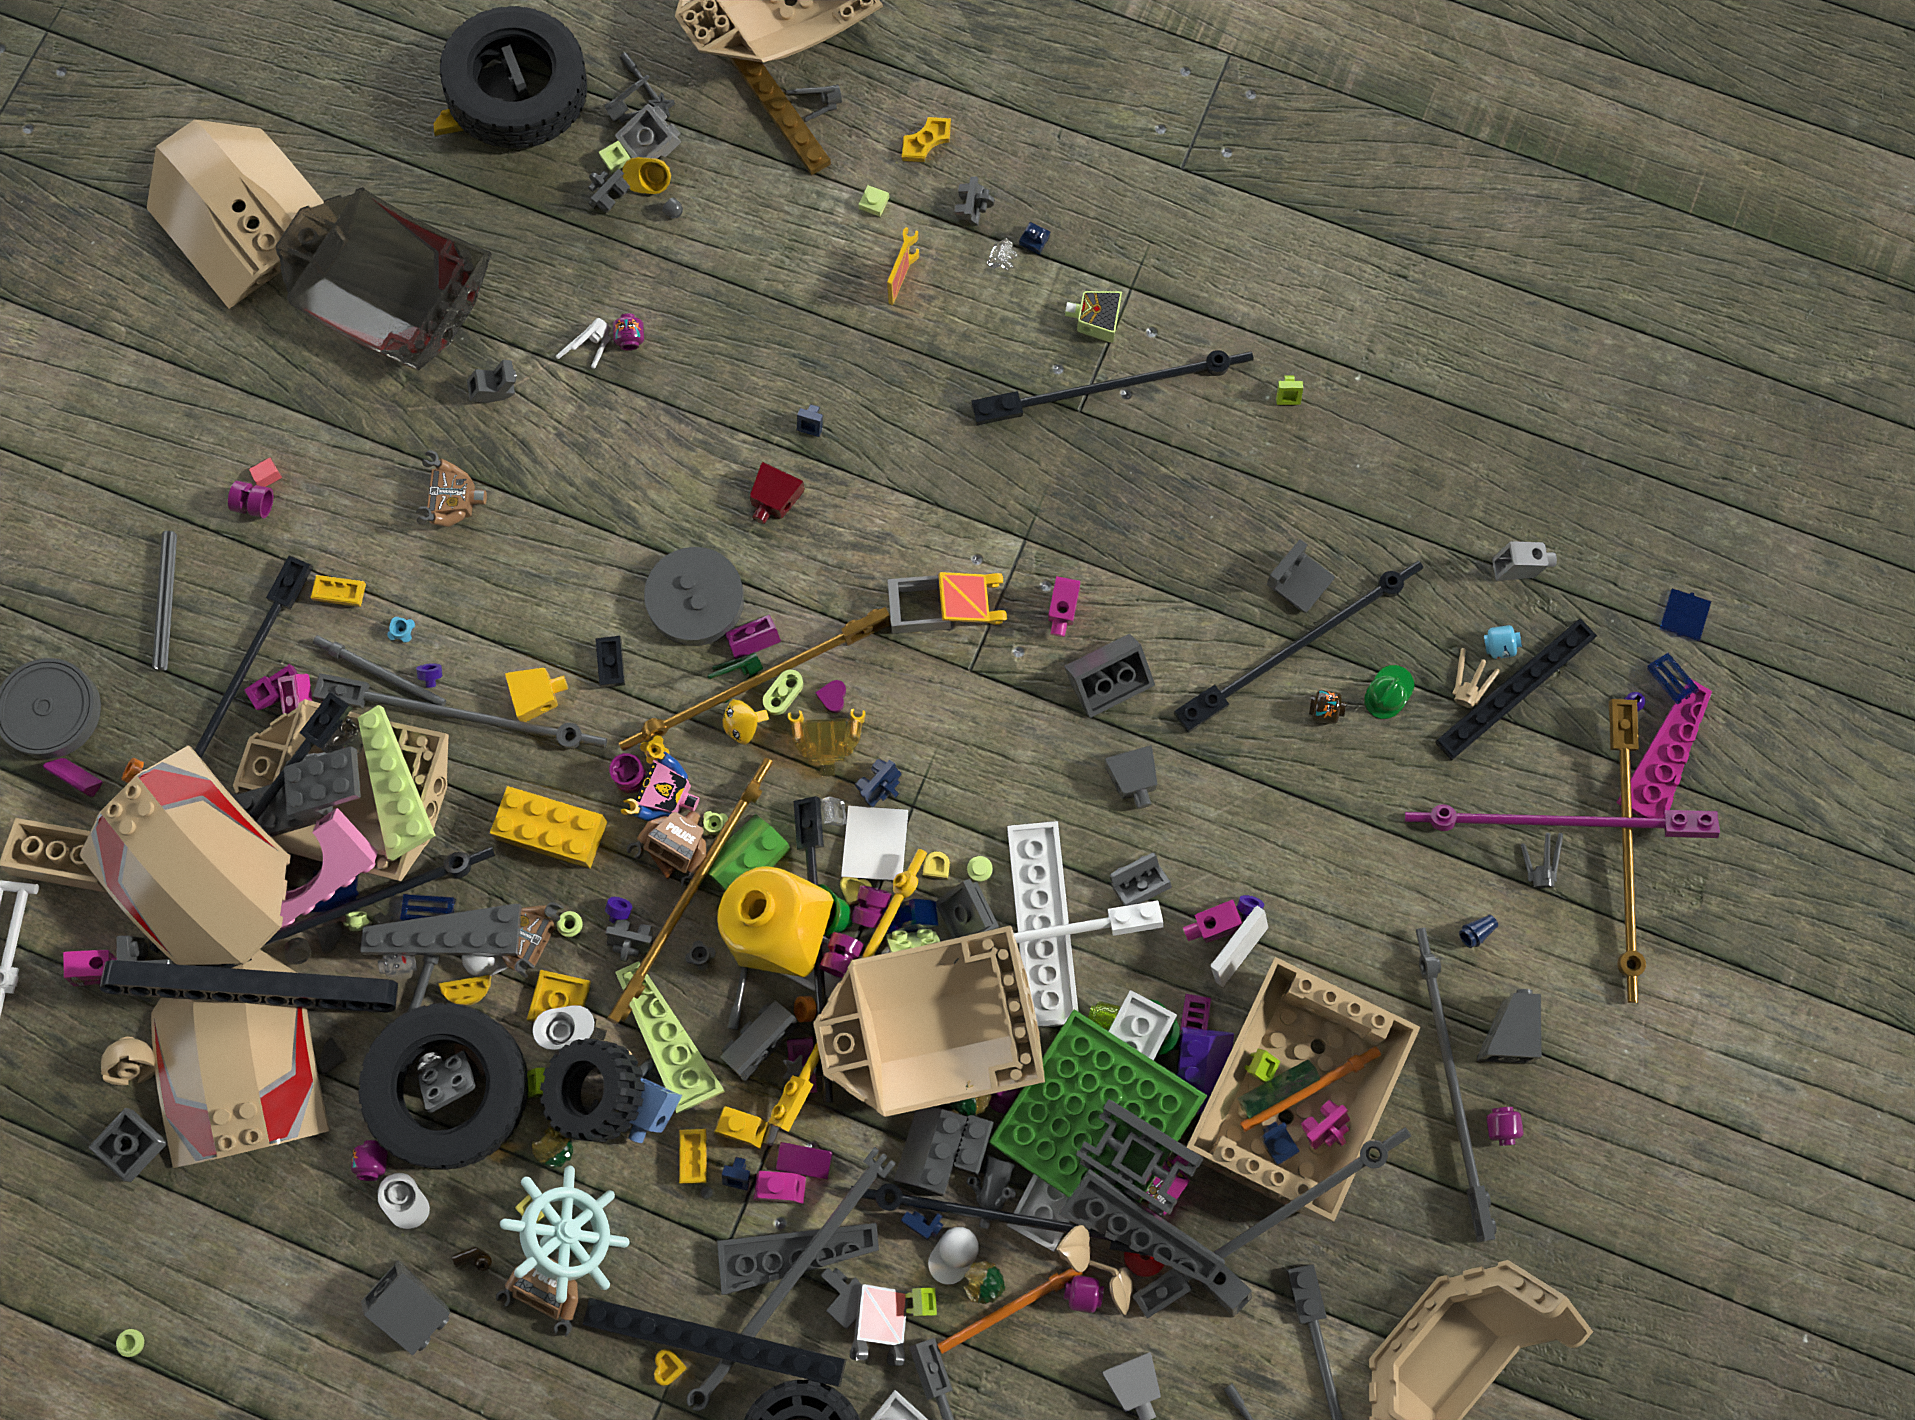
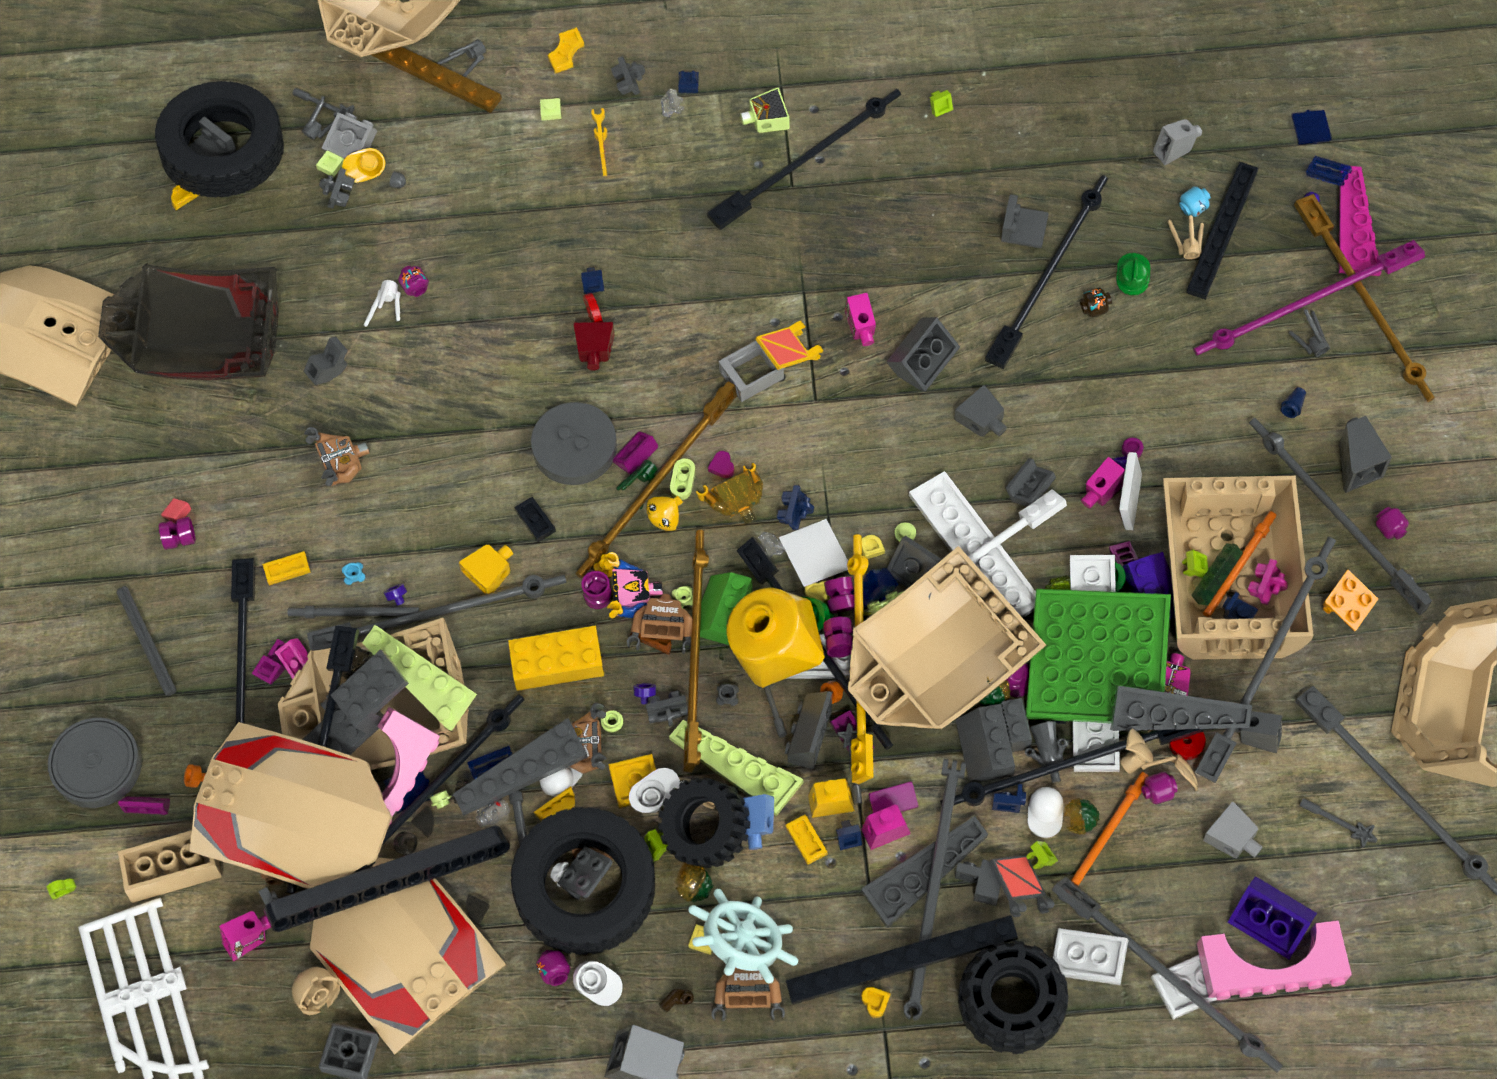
camera: 25 degrees left, 10 degrees down
dark grey fence [1076,1099,1204,1215] -> none
none -> red piece [583,293,603,322]
none -> magenta tile [1121,437,1144,458]
none -> light orange hinge [1323,570,1378,632]

